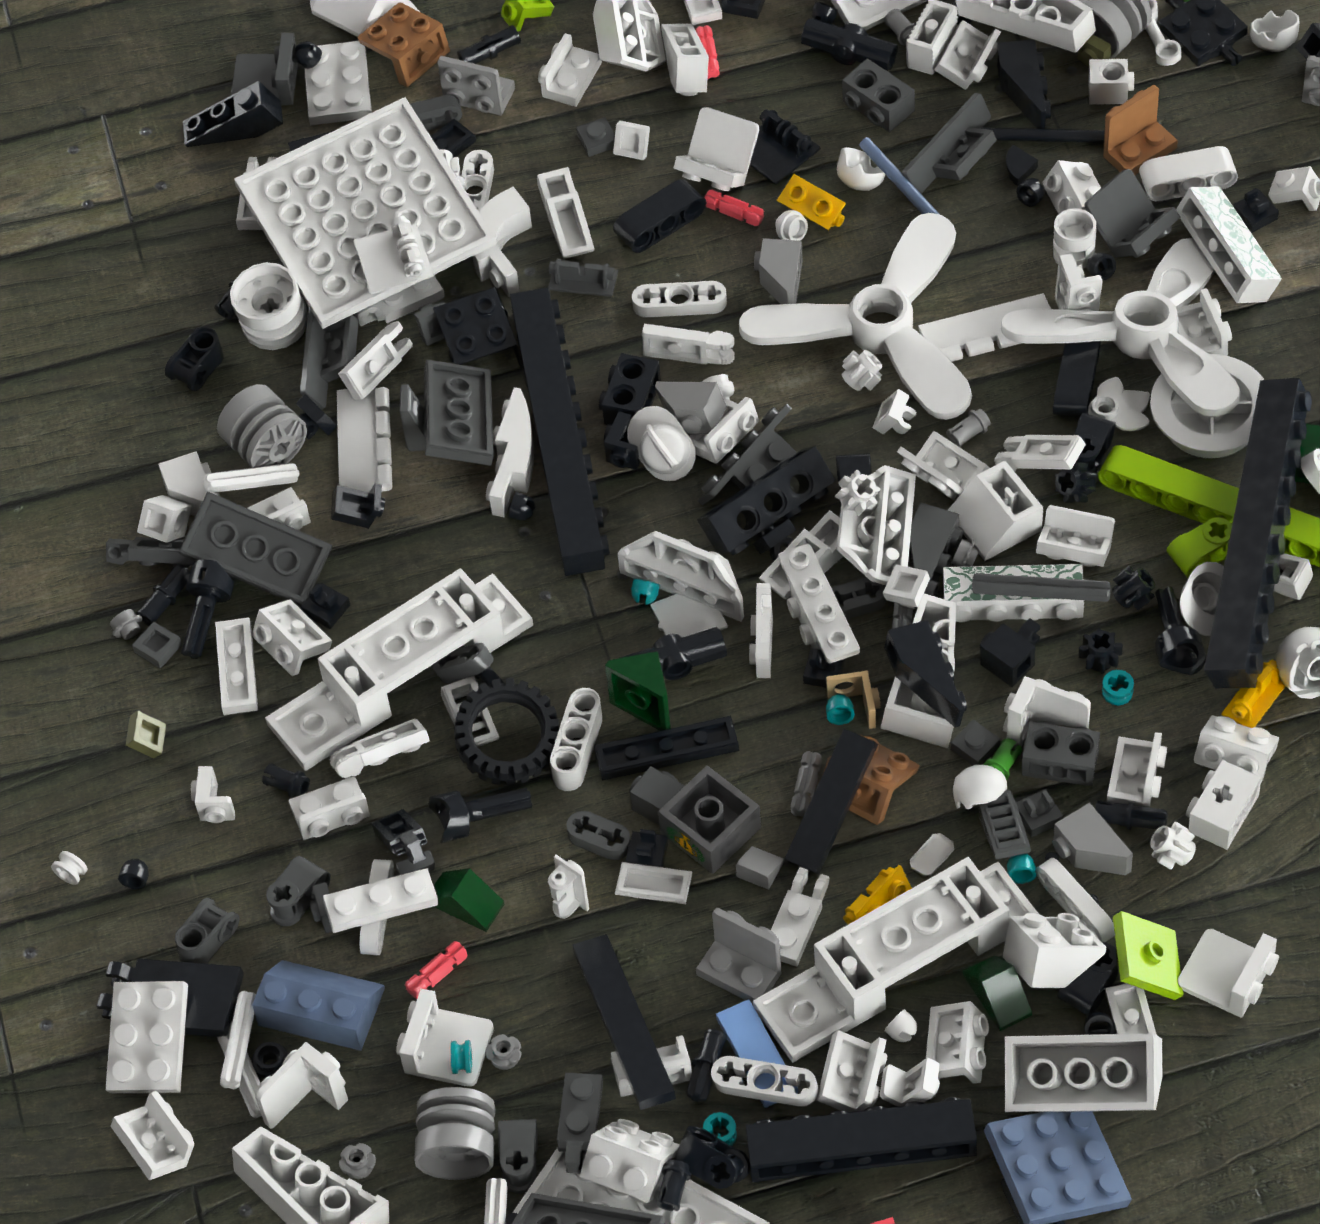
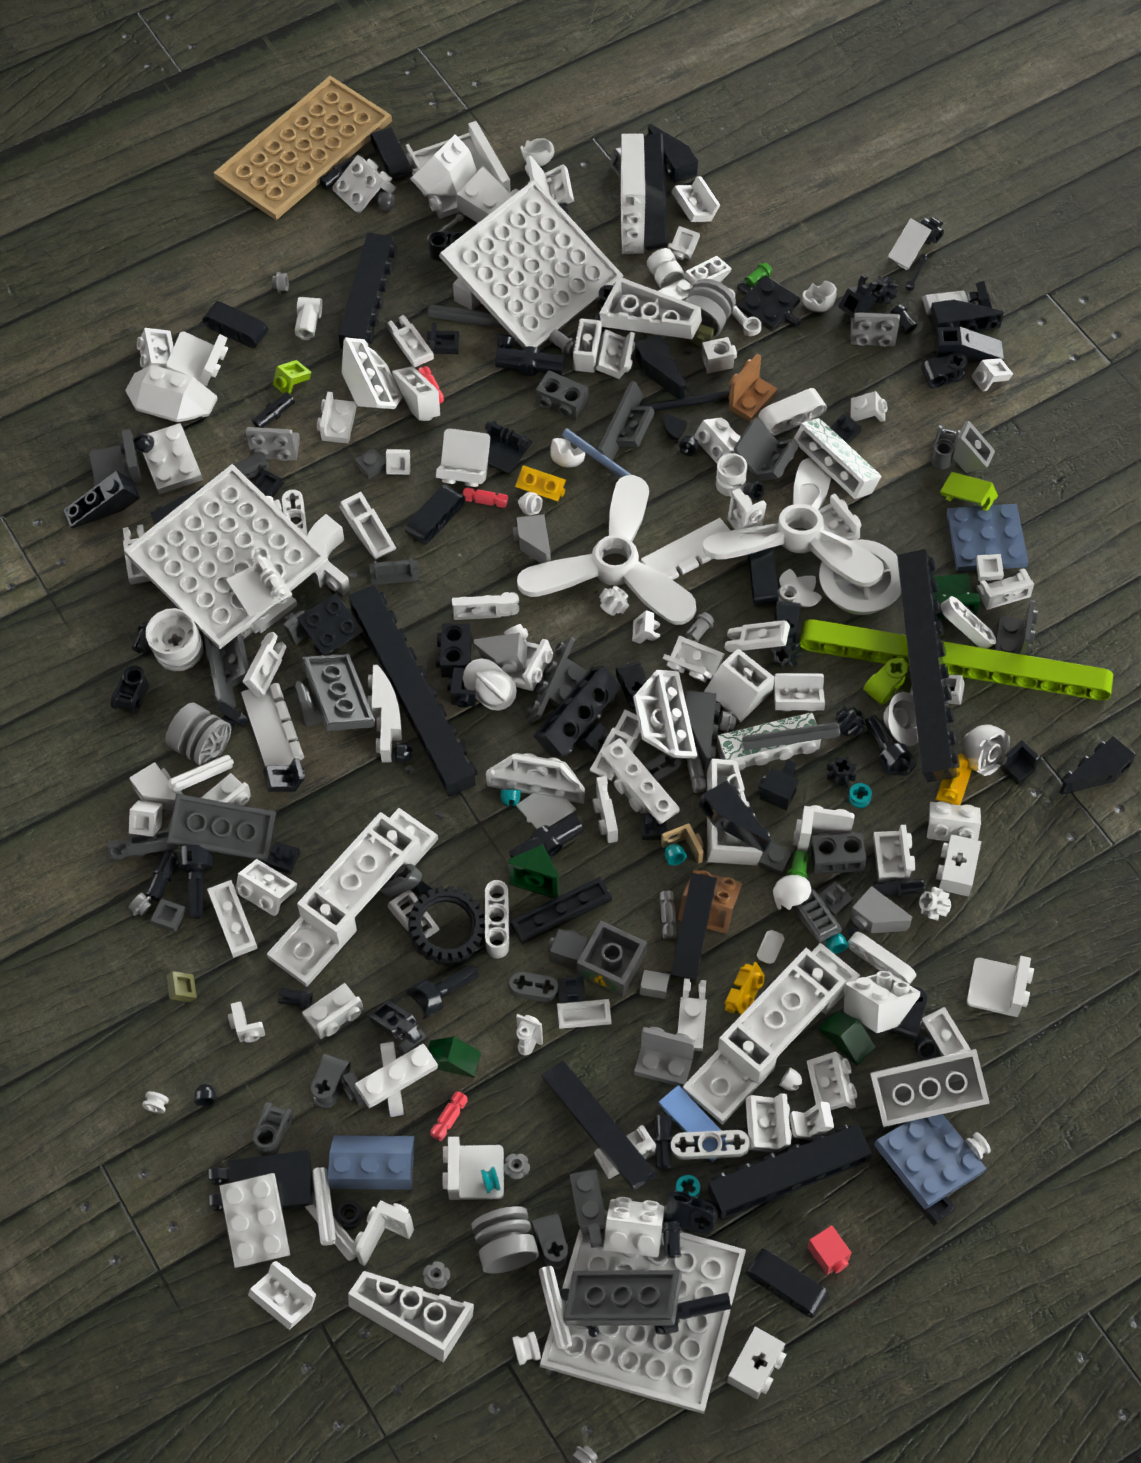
camera: 20 degrees left, 5 degrees up
white hinge [329,719,430,779] -> none
medium nougat bracket [358,2,450,88] -> none
white beam [632,281,727,317] -> none
white gear [835,470,881,516] -> none
white tile [883,564,930,609] -> none
plate [1113,911,1184,1000] -> none
none -> white bush [965,1132,991,1160]

